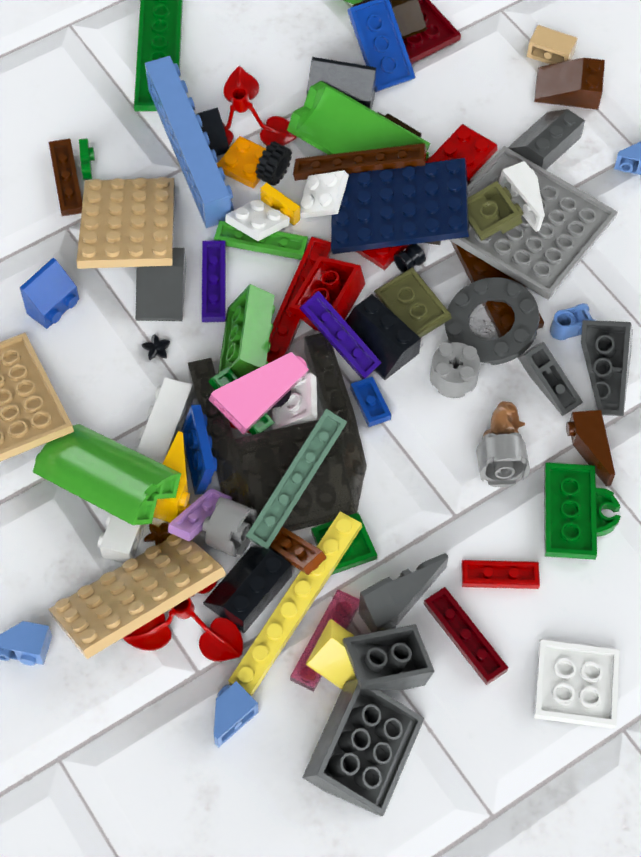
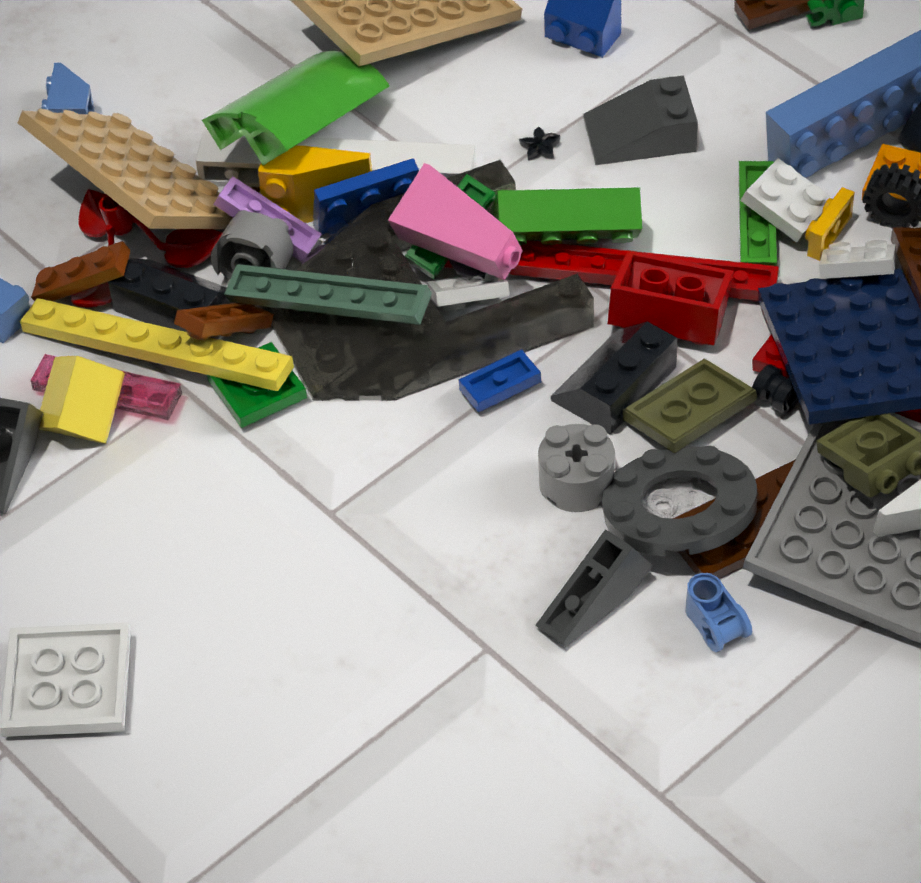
camera: 85 degrees right, 10 degrees down
tan plate [77,177,175,269] -> none
dark purple plate [202,241,226,322] -> none
dark purple plate [299,291,381,379] -> none
dark grey slope [342,624,435,691] -> none
dark grey wedge [358,553,448,633] -> none
dark red plate [424,587,509,686] -> none
red tile [461,560,540,589] -> none
light grey brick [476,433,530,487] -> none
medium nougat piece [483,401,525,436] -> none
green plate [544,462,621,560] -> none
reddish brown slope [566,410,615,486] -> none
dark grey wedge [581,320,633,416] -> none
none -> dark orange plate [31,241,131,302]

